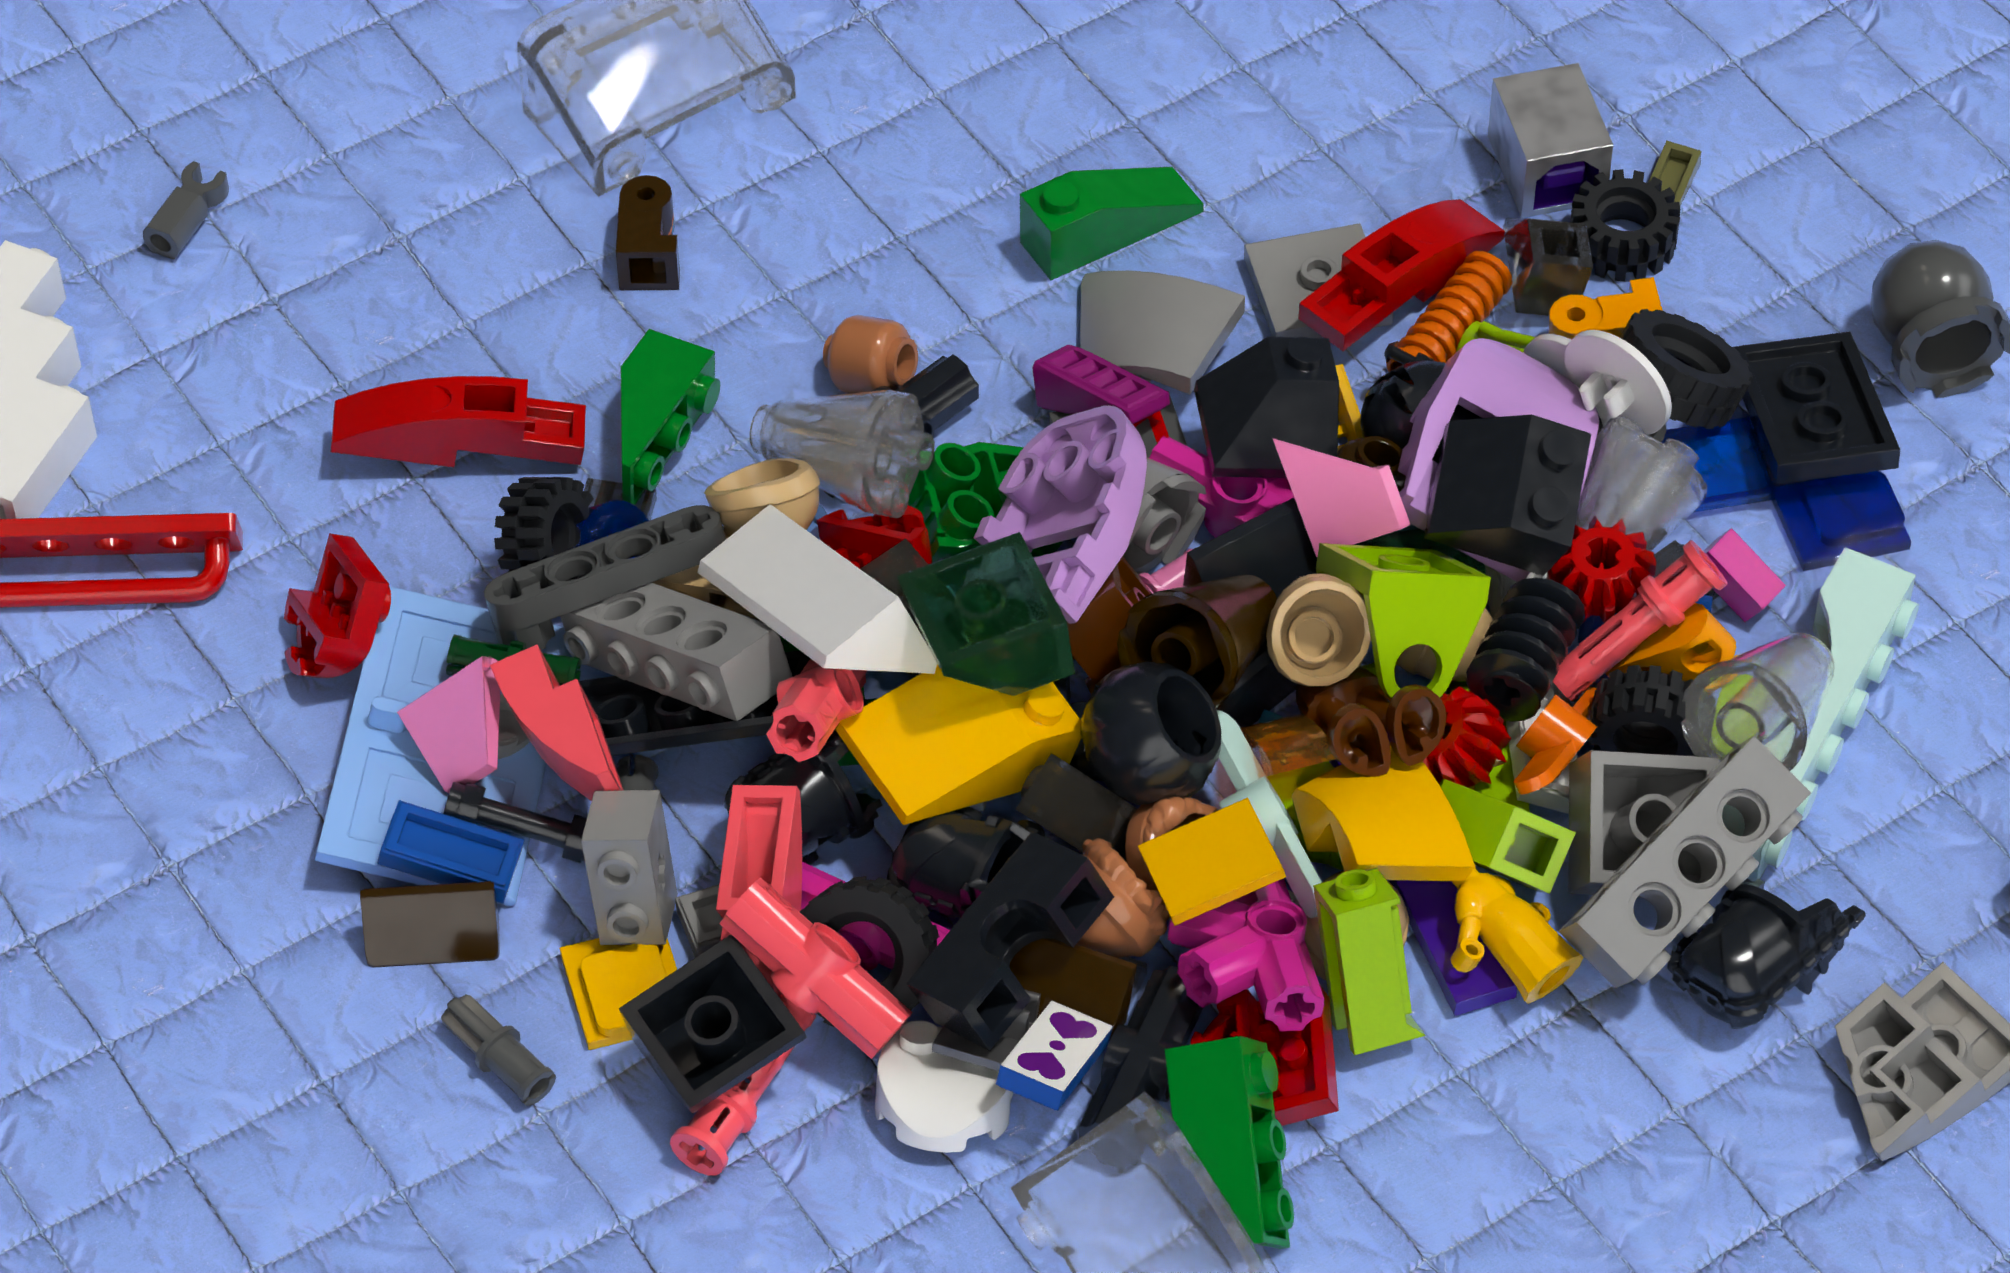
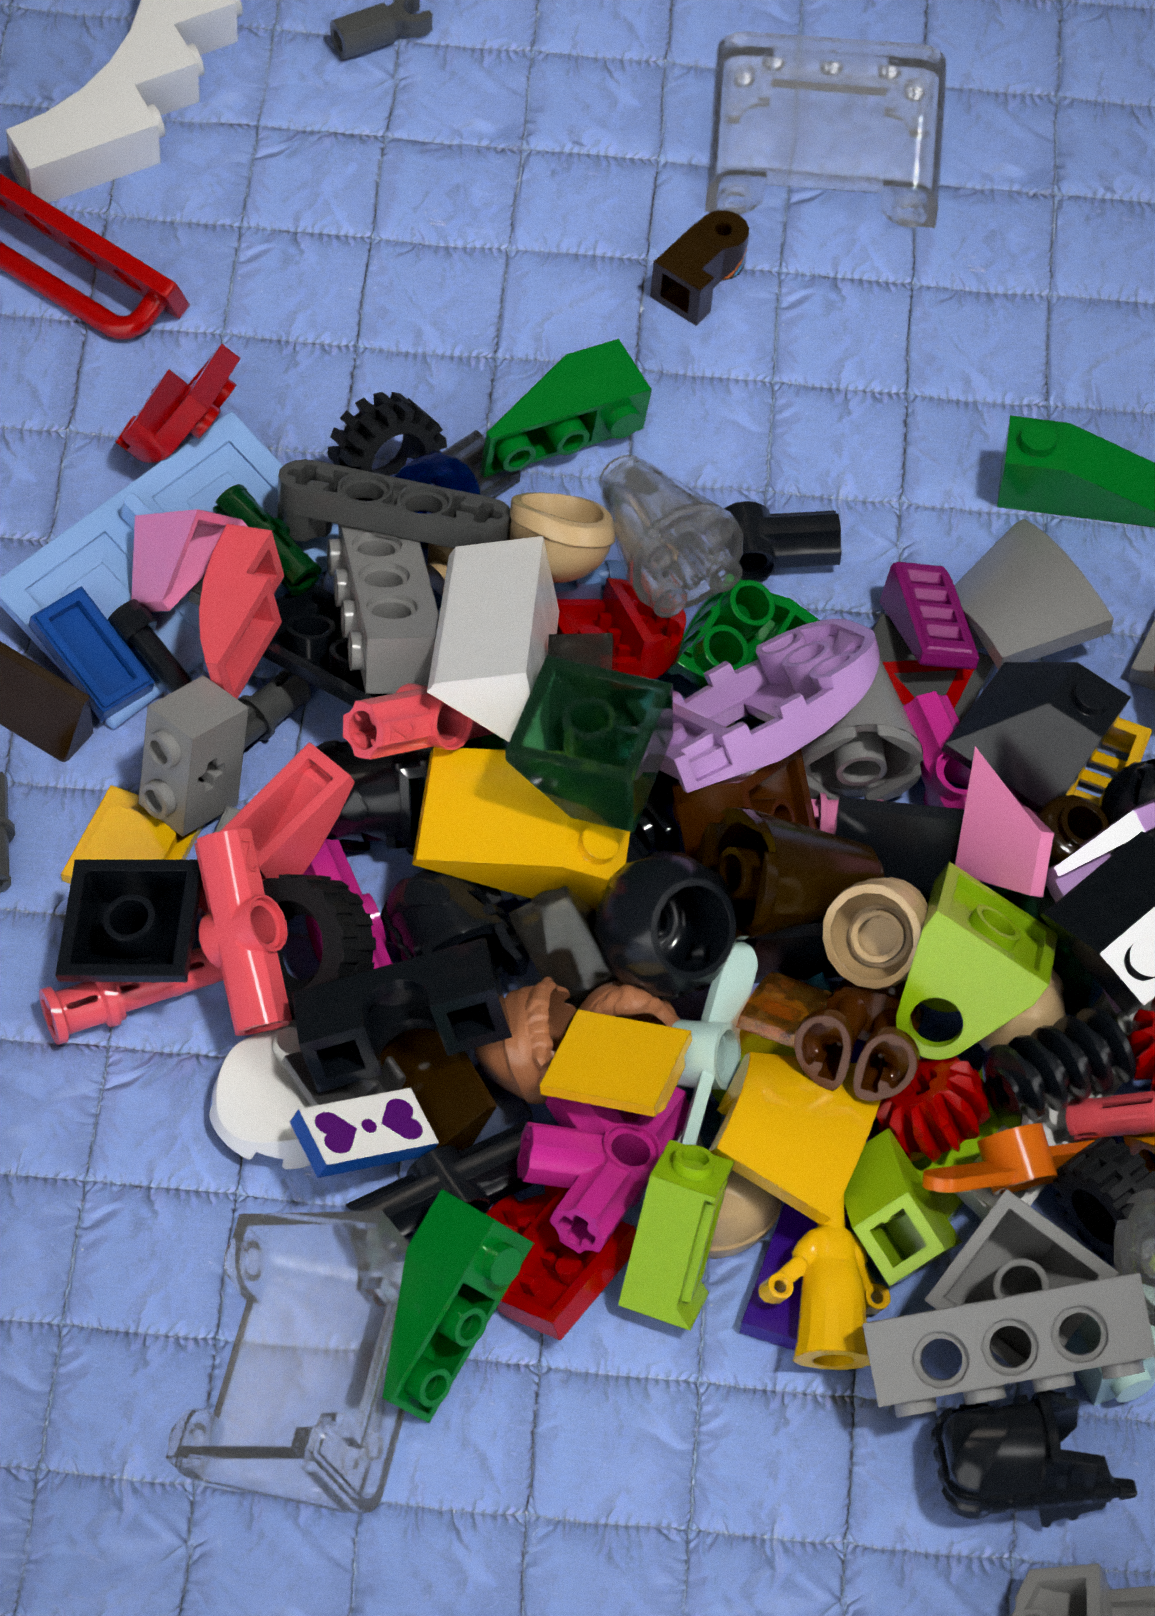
camera: 35 degrees right, 5 degrees up
red slope [330,376,586,467] -> none
nougat head [823,315,918,396] -> none

